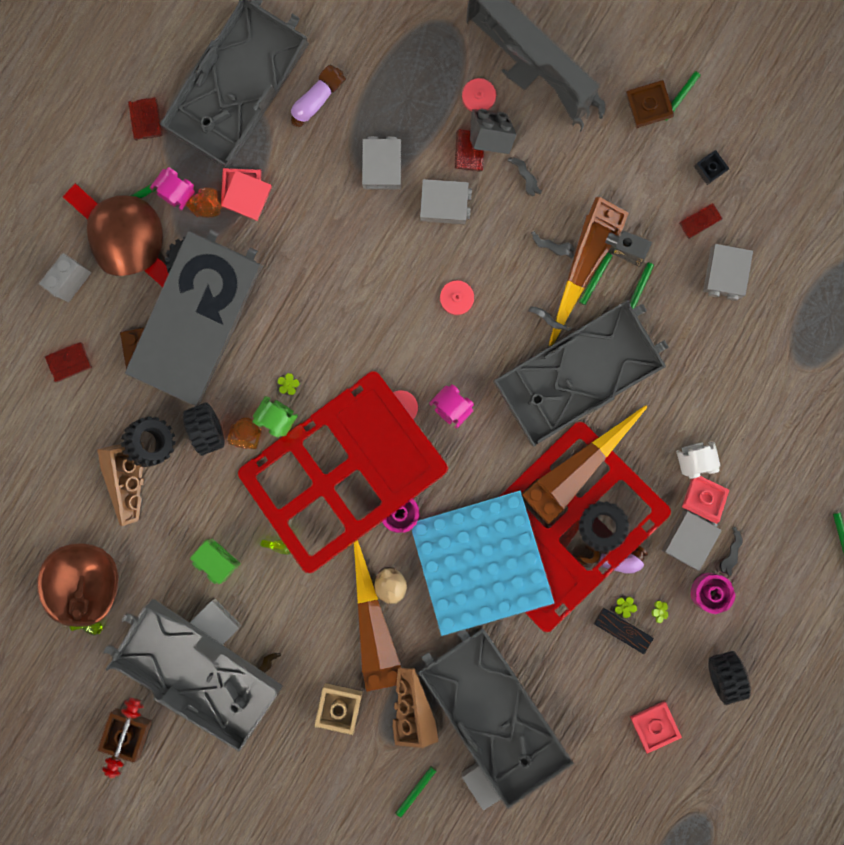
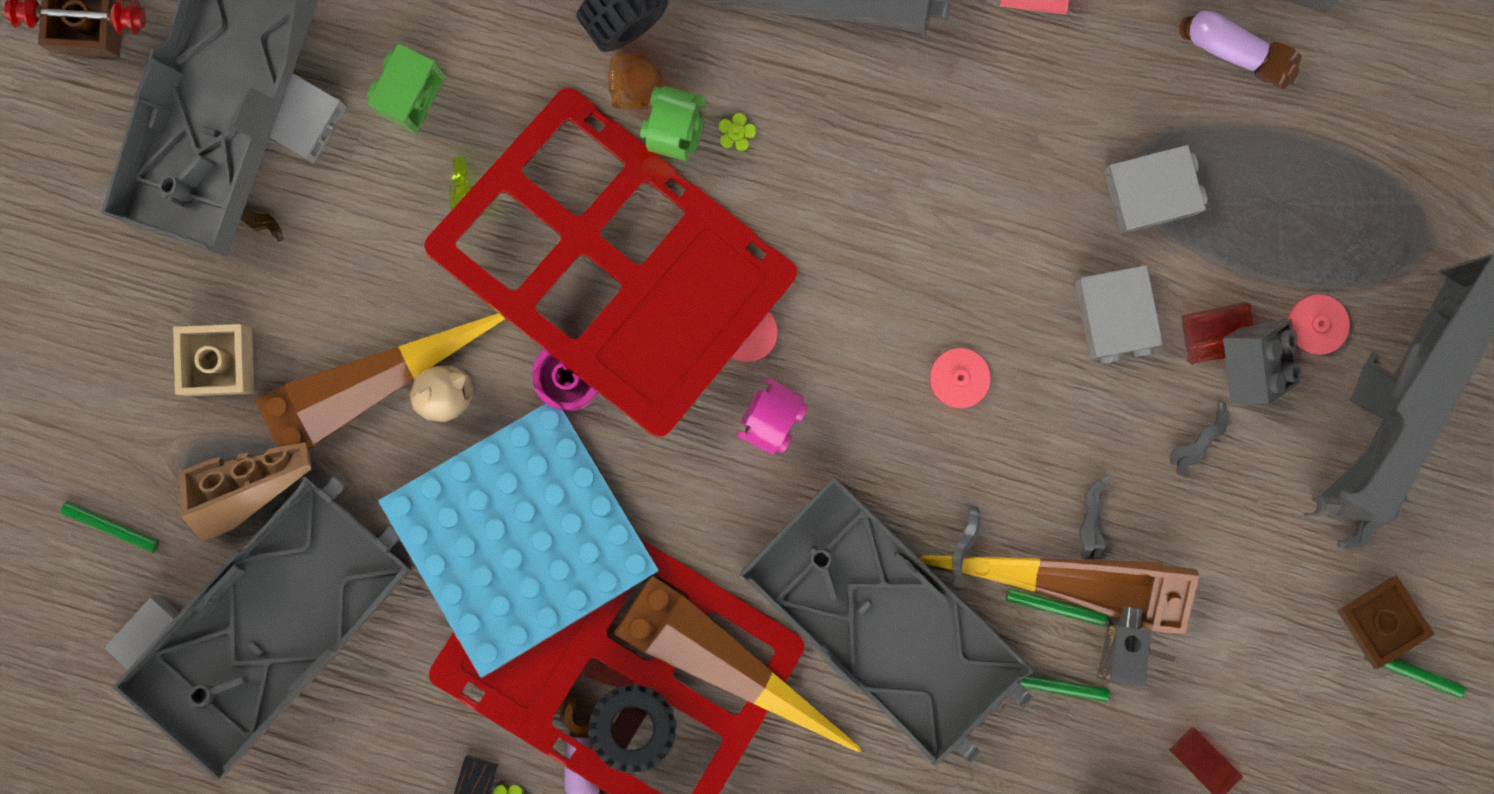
camera: 85 degrees right, 0 degrees up
black piece [694,150,729,185] -> none

